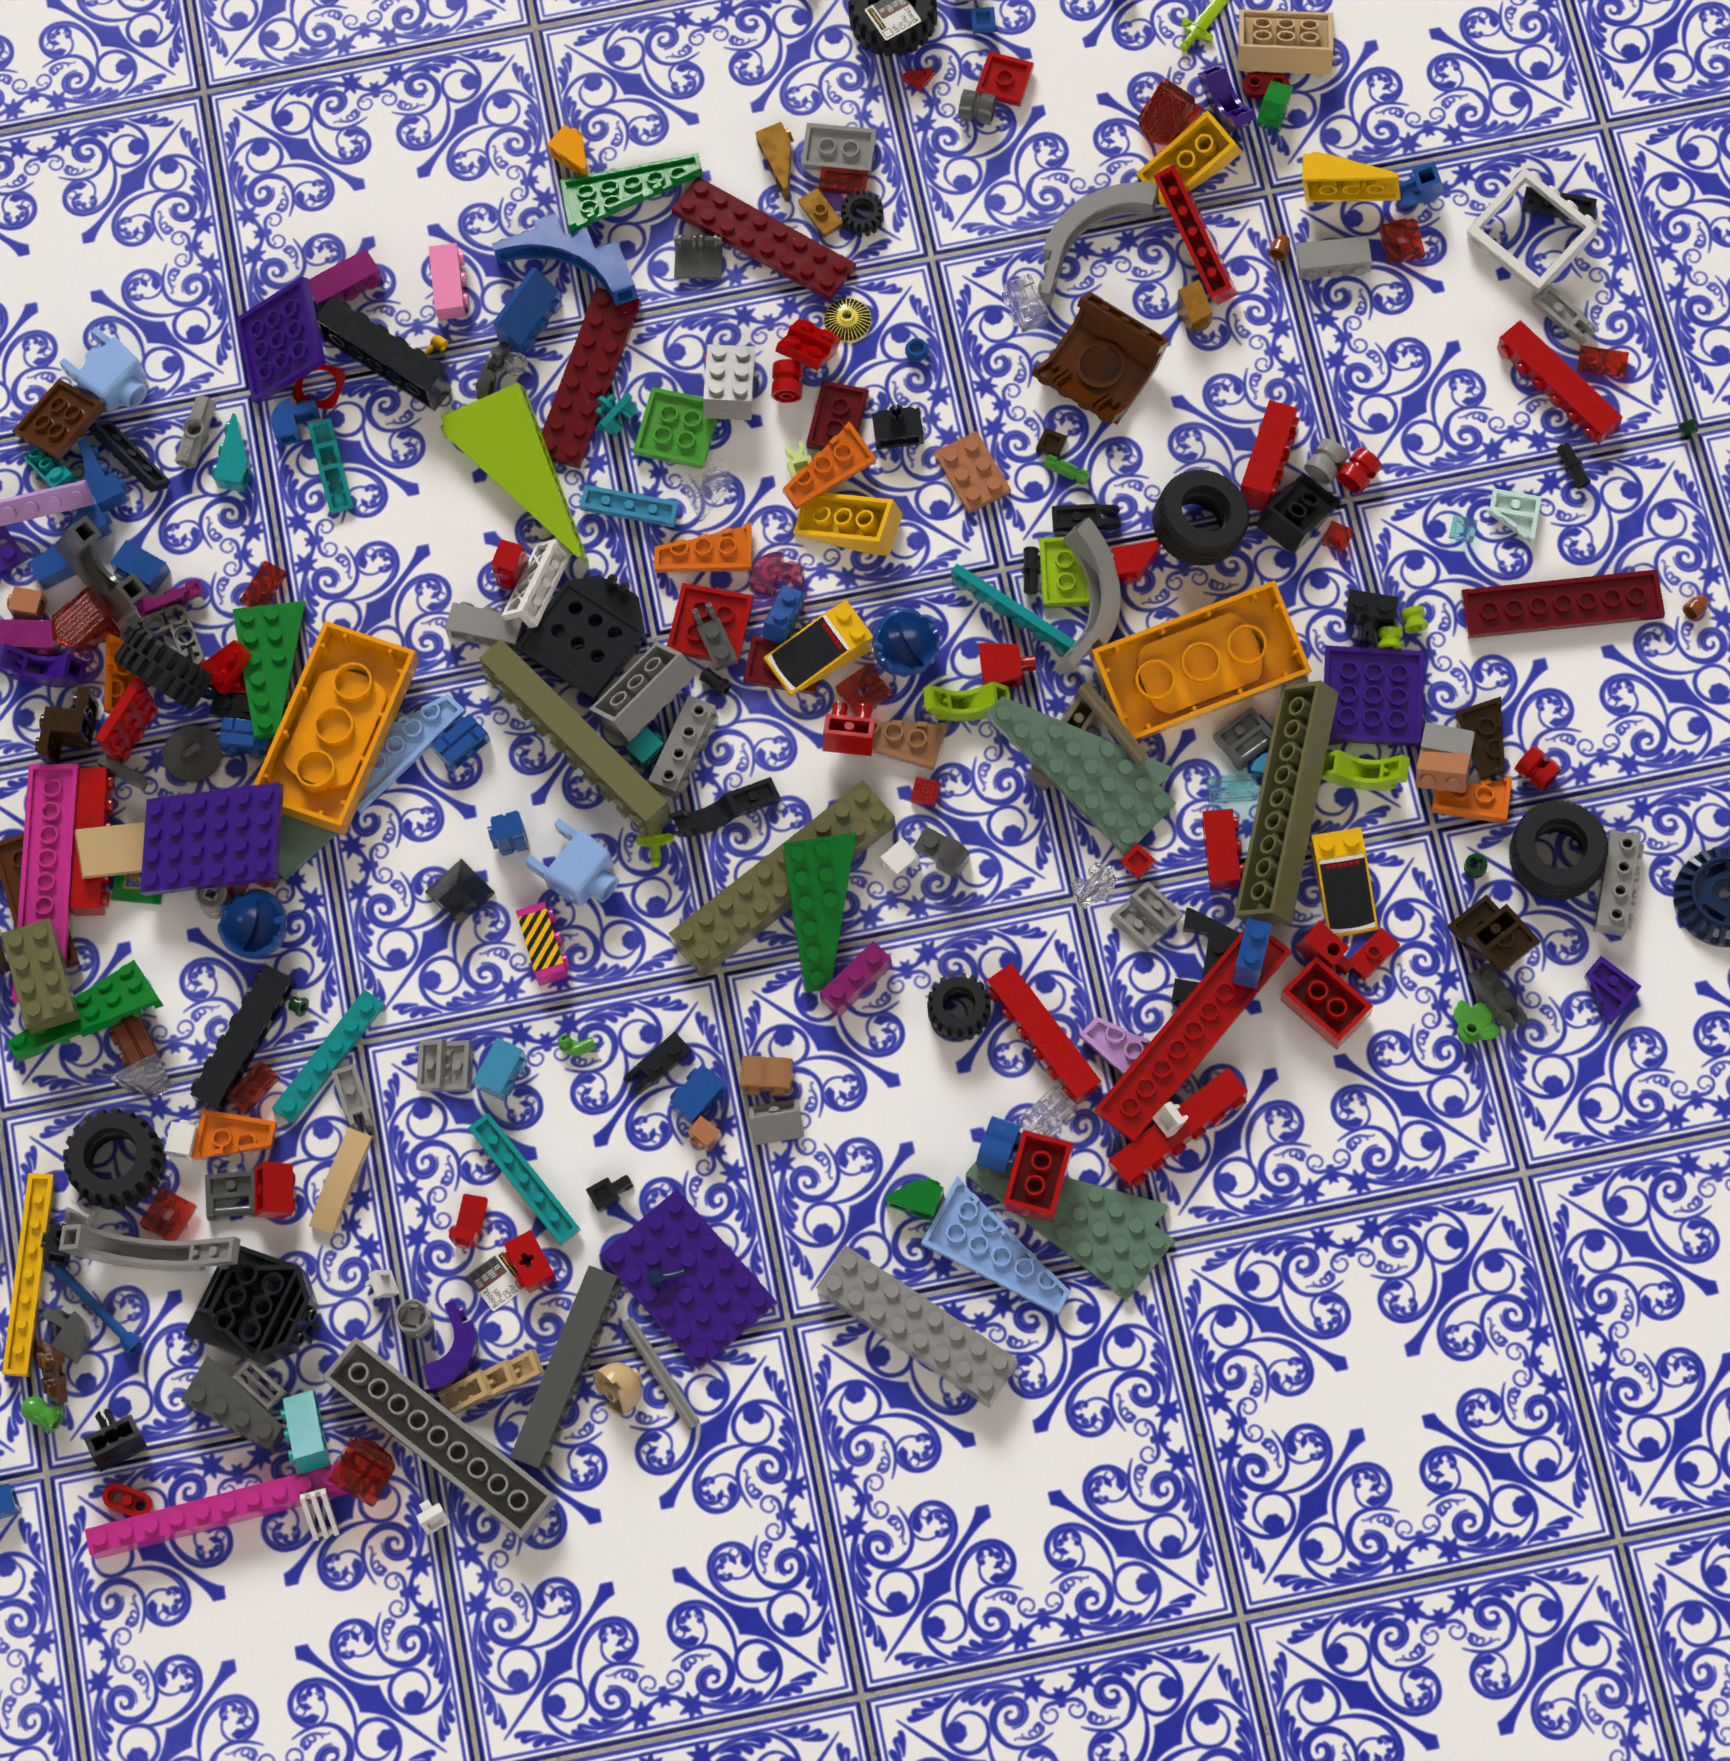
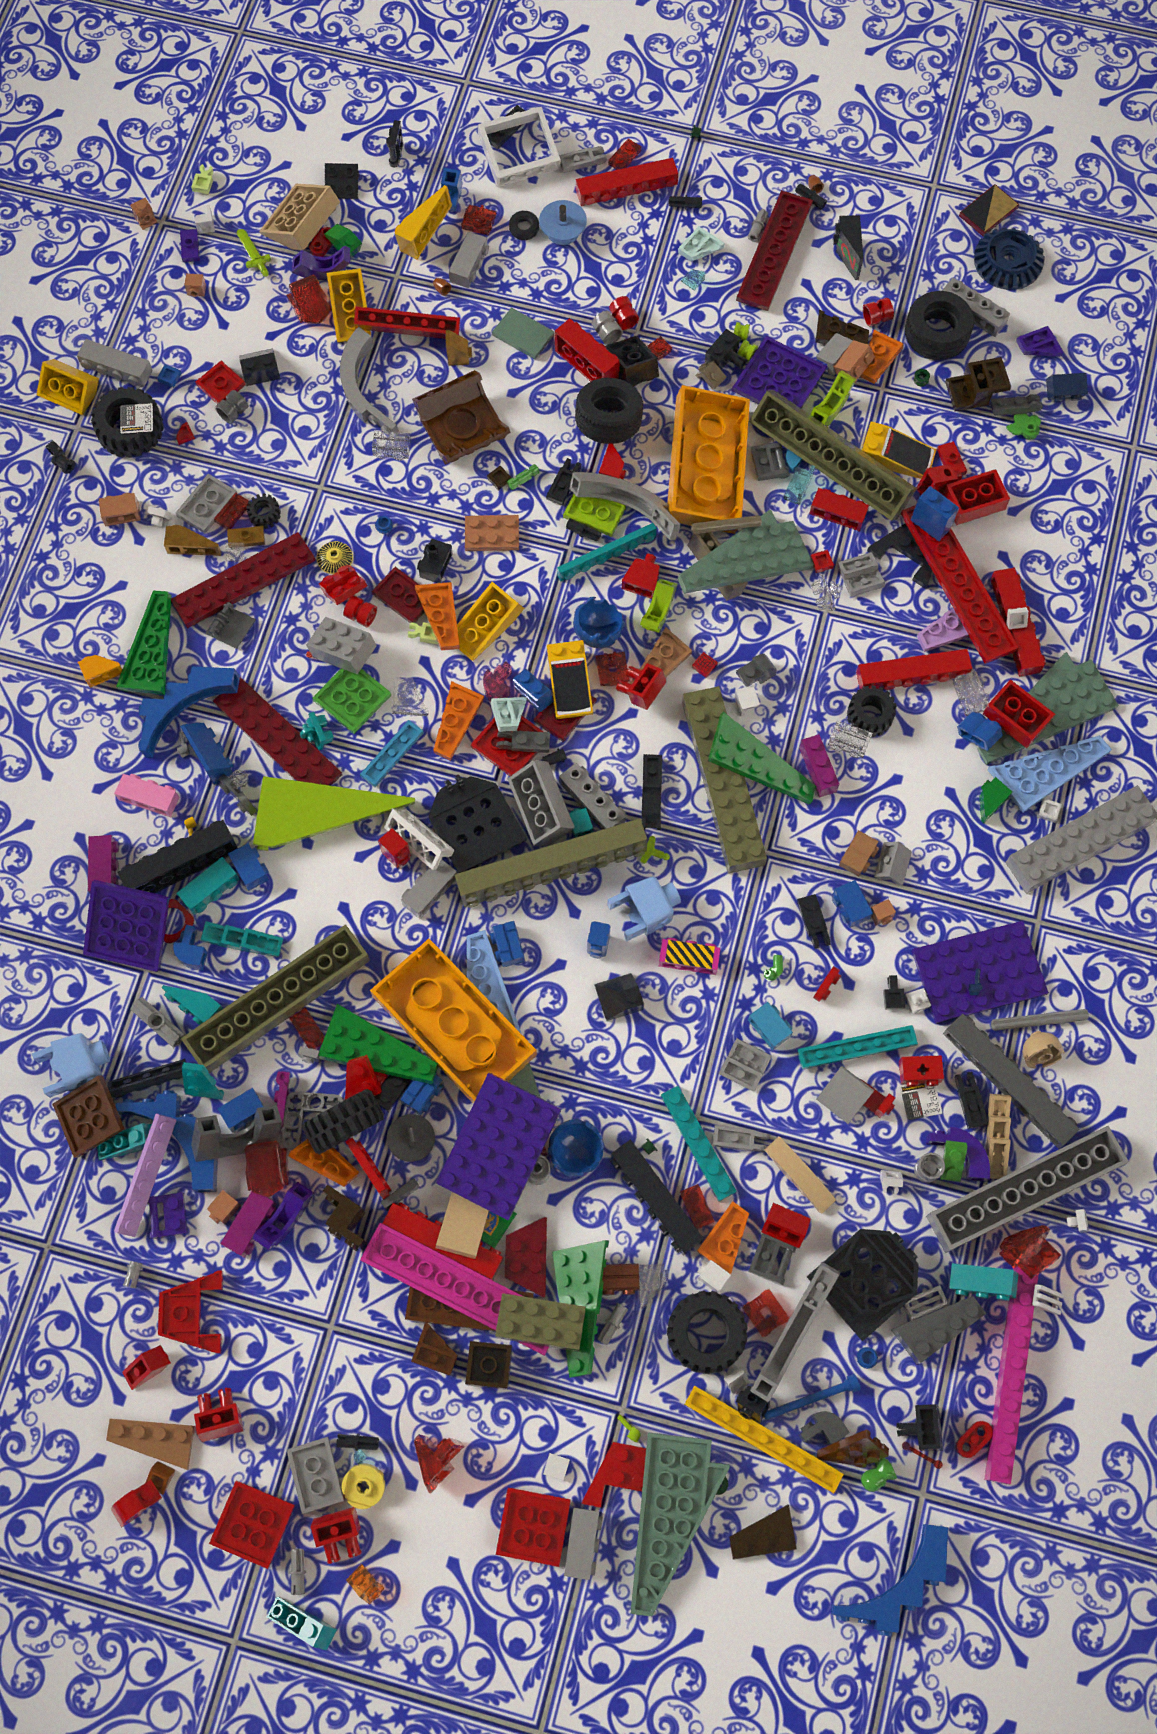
camera: 70 degrees left, 0 degrees up
none -> nougat brick [99,493,141,526]
none -> white tile [147,506,172,527]
none -> teal brick [176,857,240,915]
none -> olive brick [181,924,370,1073]
none -> teal wing [182,1062,224,1100]
none -> clear plate [226,543,244,562]
none -> blue brick [228,843,269,891]
none -> black slope [239,348,280,386]
none -> light grey plate [298,1046,321,1064]
none -> black hinge [325,163,360,199]
none -> black plate [386,120,404,168]
none -> light aqua wing [490,697,527,732]
none -> sand green tile [492,307,554,360]
none -> dark red wing [505,1217,547,1298]
none -> black tyre [509,210,539,240]
none -> medium blue piece [539,200,587,245]
none -> light grey axle [598,1303,628,1345]
none -> dark tan bracket [695,361,726,390]
none -> light grey axle [748,209,768,242]
none -> black axle [795,184,827,210]
none -> red plate [813,966,842,1002]
none -> light grey slope [816,1066,874,1124]
none -> clear brick [828,720,873,758]
none -> black slope [832,215,864,280]
none -> blue plate [857,1347,878,1369]
none -> clear red hinge [902,1442,943,1469]
none -> white tile [905,988,931,1014]
none -> bright green plate [940,1140,967,1182]
none -> black hinge [954,1072,988,1130]
none -> white tile [1037,798,1062,823]
none -> dark blue brick [1046,373,1088,402]

